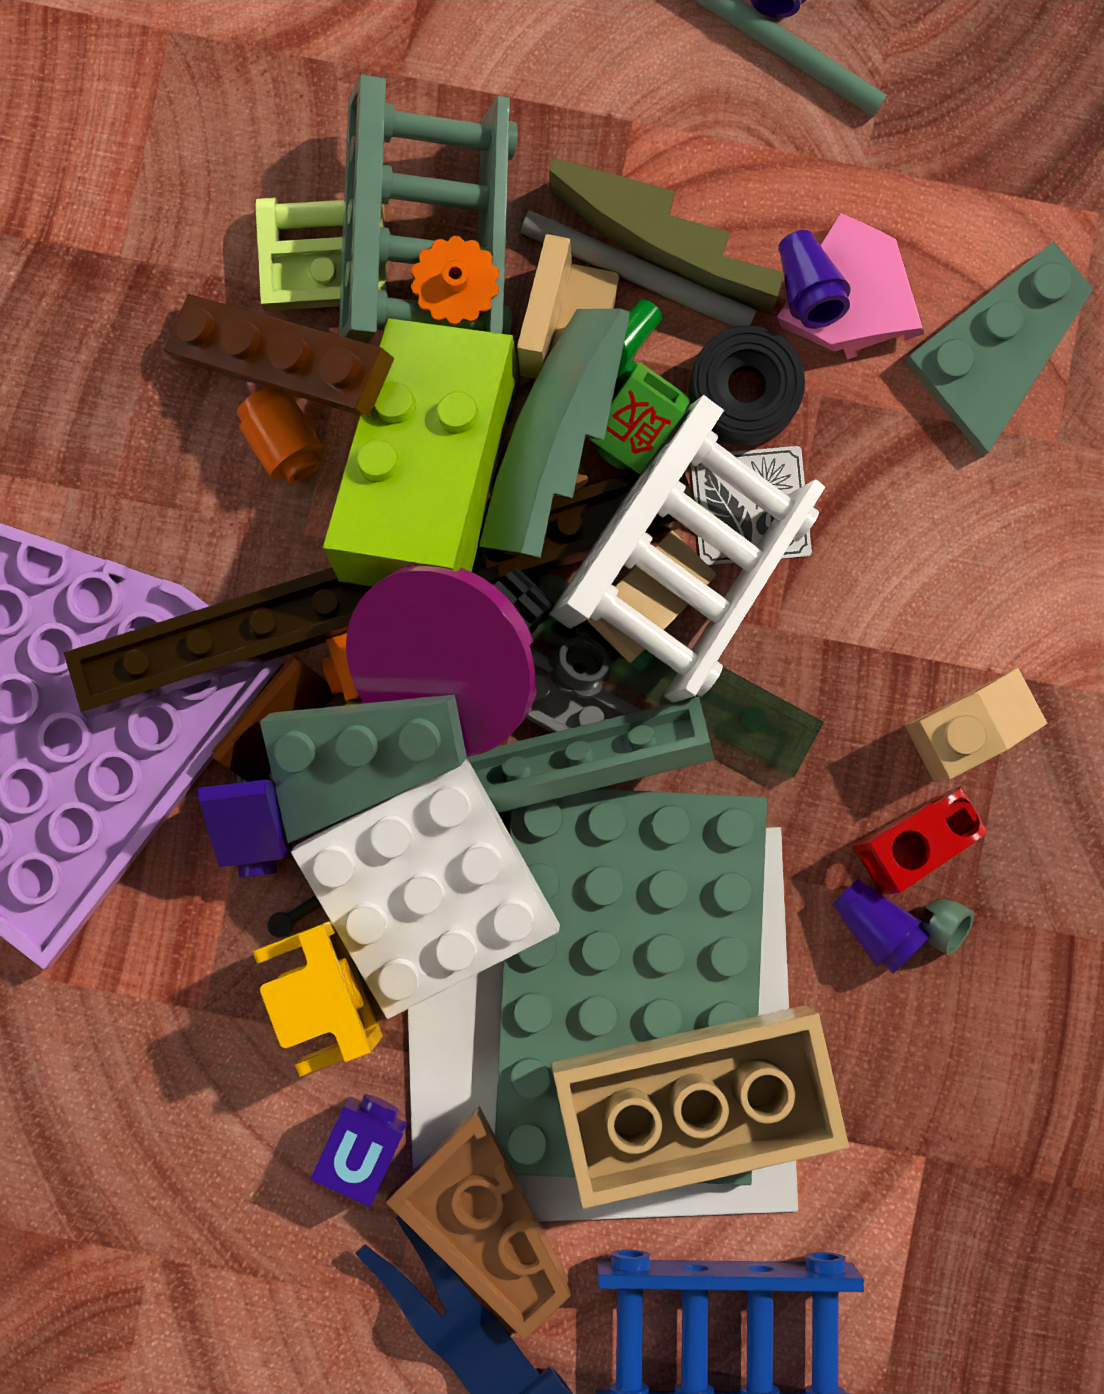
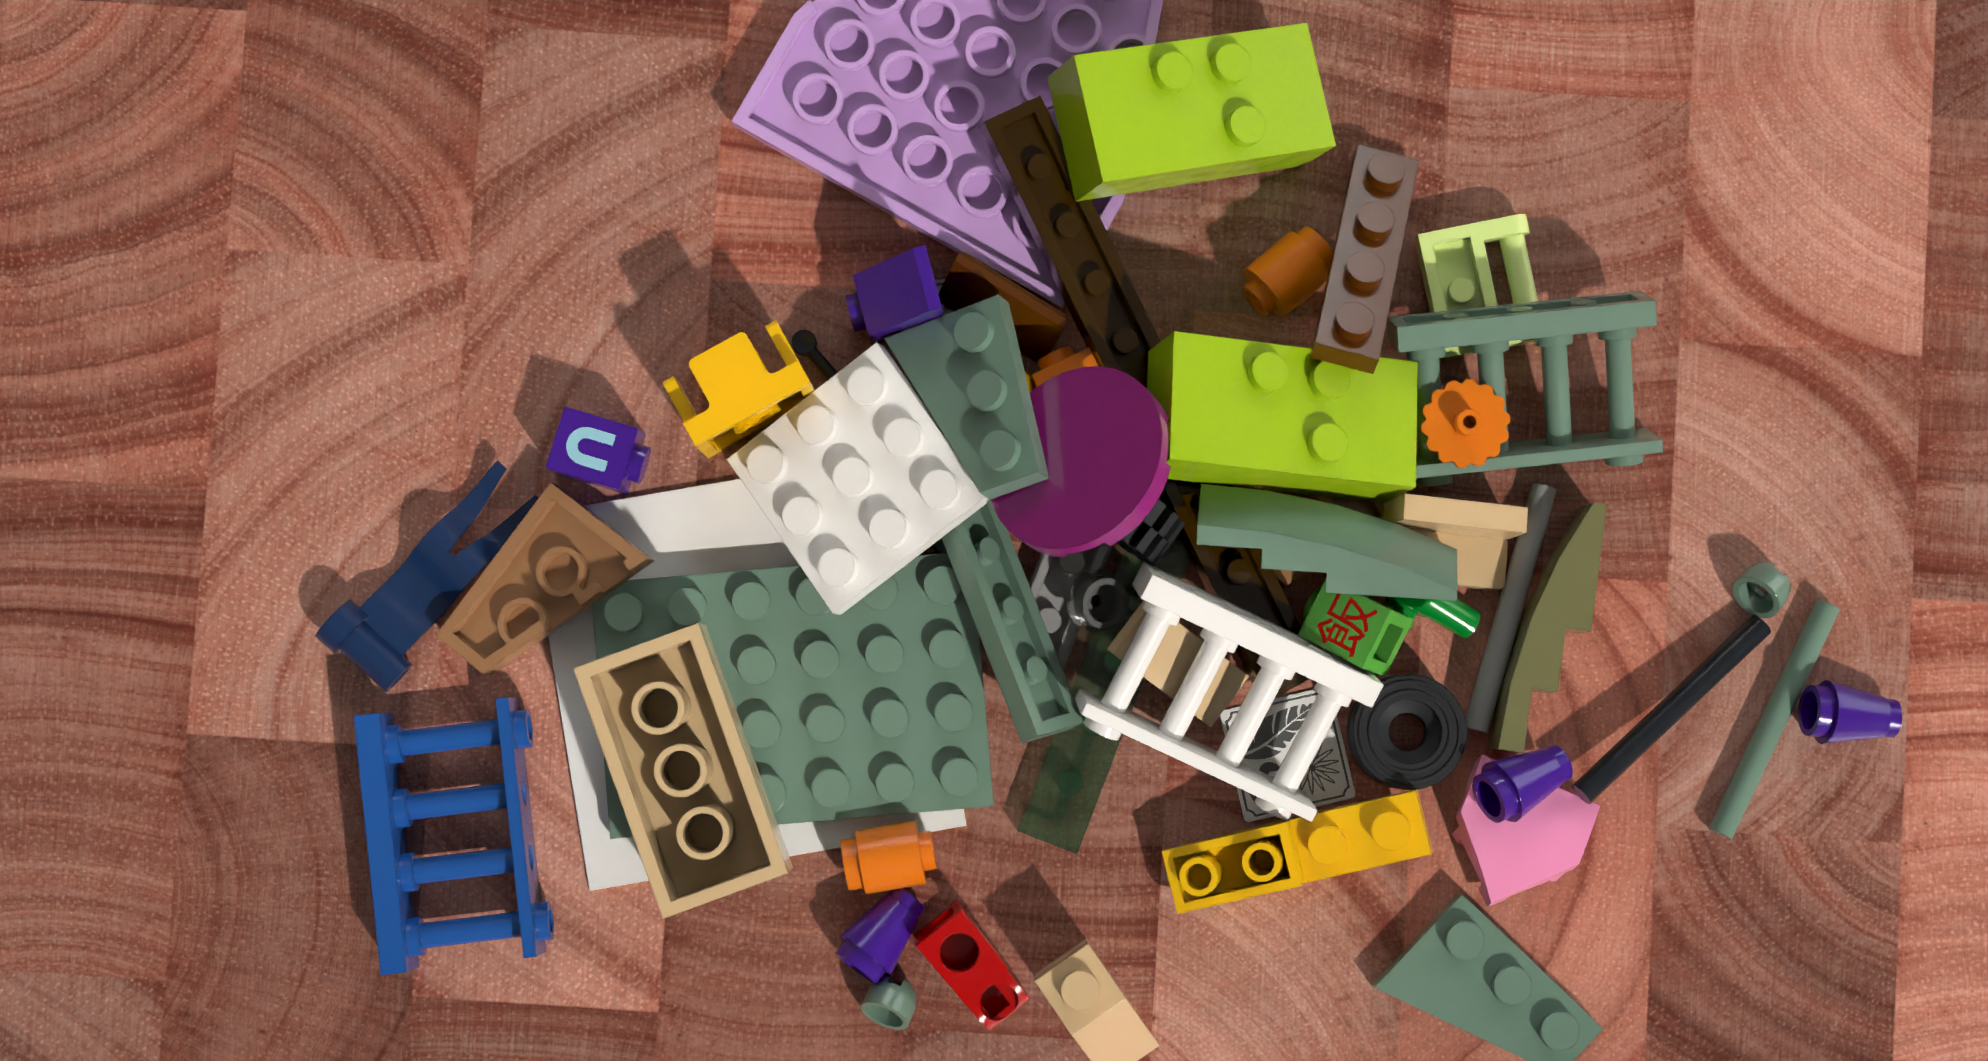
camera: 85 degrees right, 0 degrees up
none -> orange brick [840,820,937,894]
none -> lime brick [1047,23,1336,202]
none -> yellow slope [1162,789,1433,914]
none -> black bar [1572,615,1771,804]
none -> sand green hinge [1733,562,1792,618]

